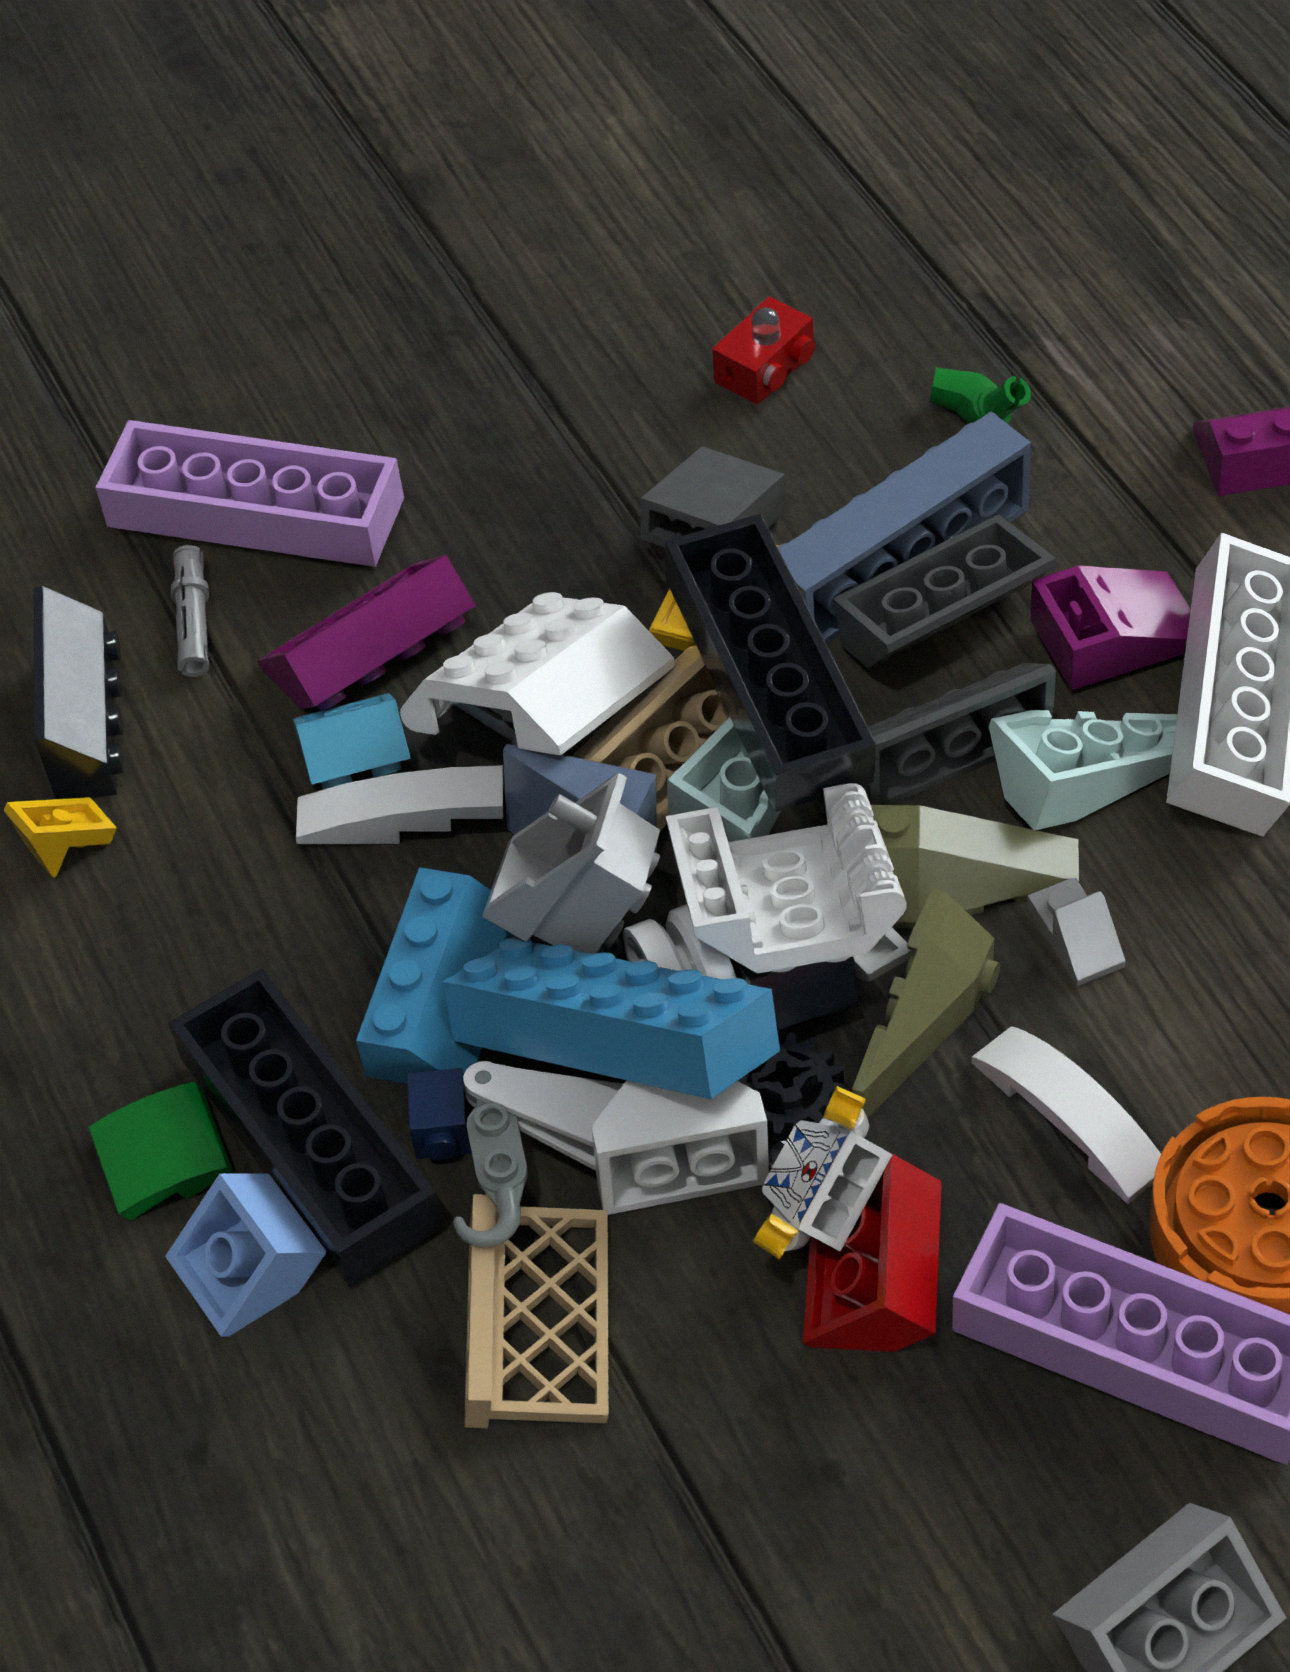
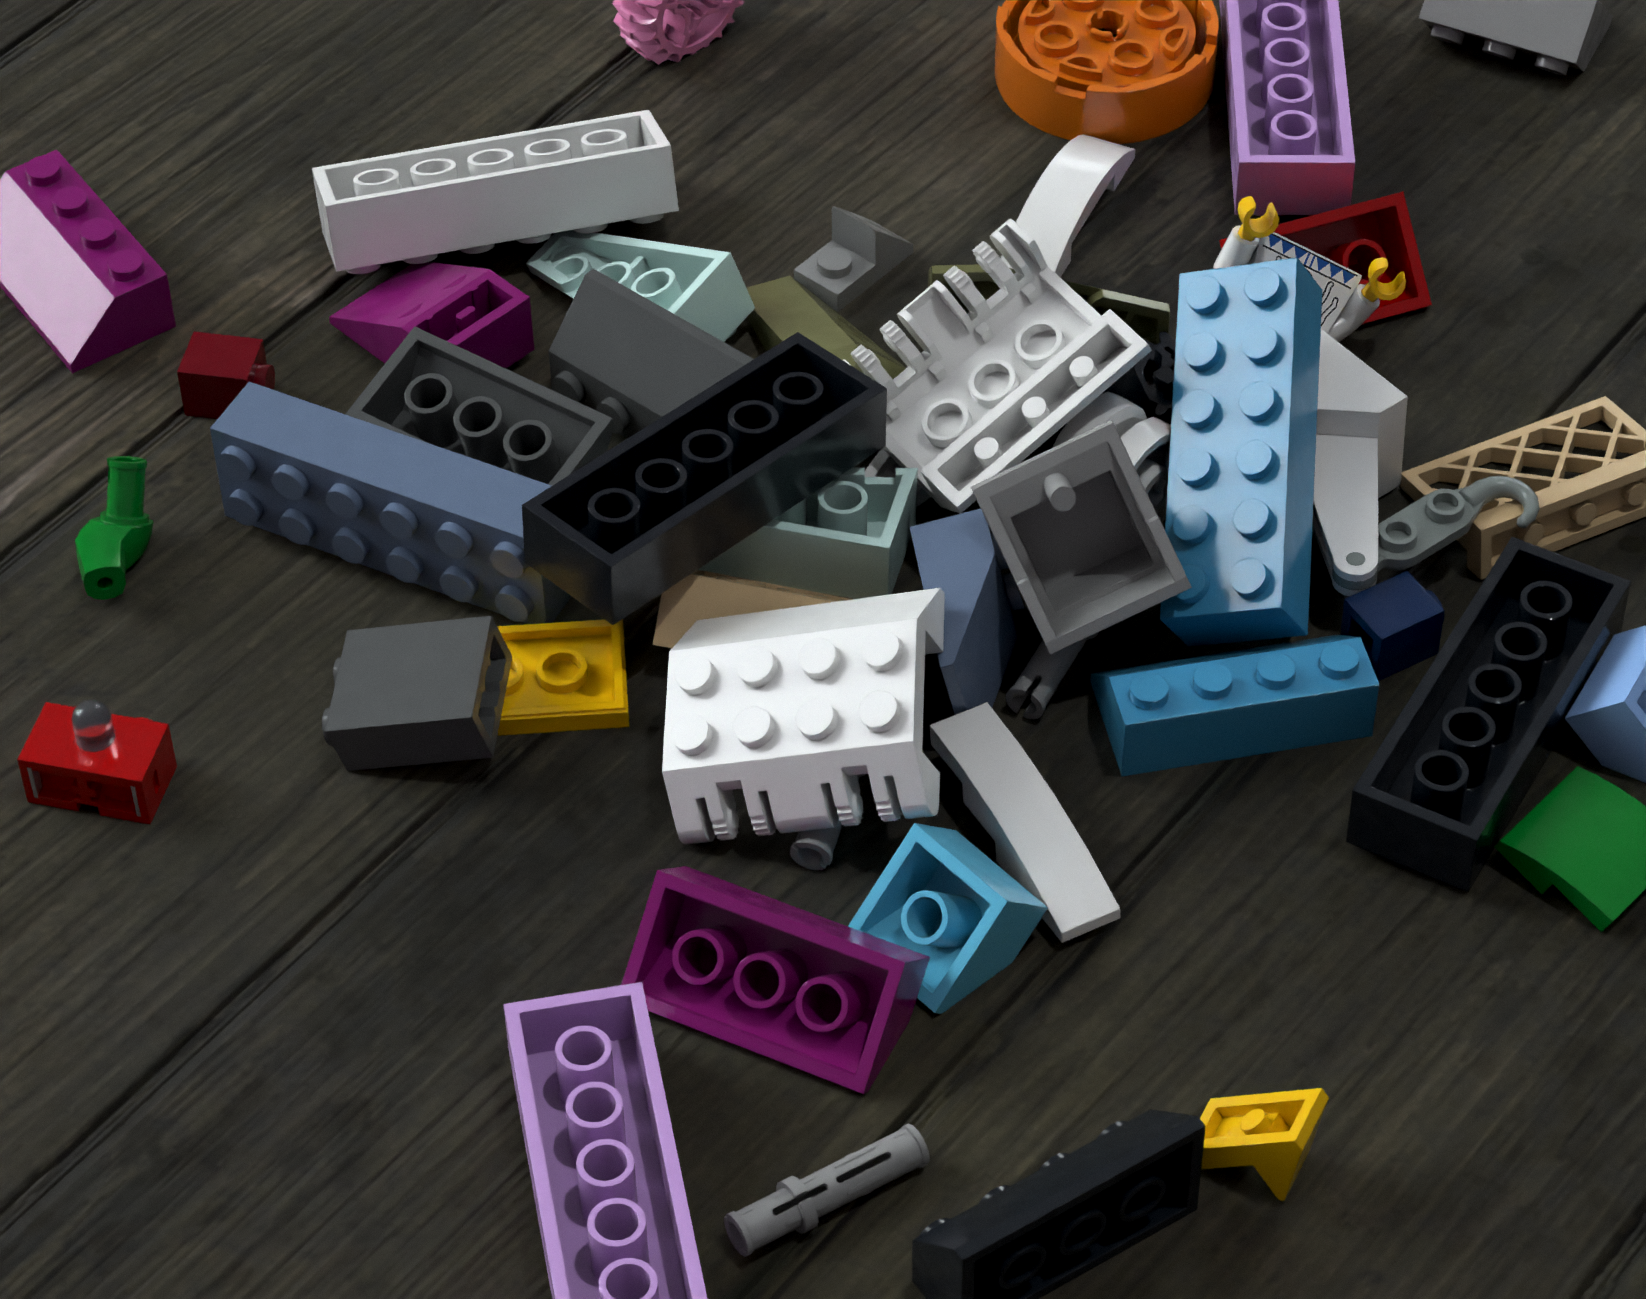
camera: 120 degrees left, 5 degrees down
none -> dark red brick [177,331,275,419]

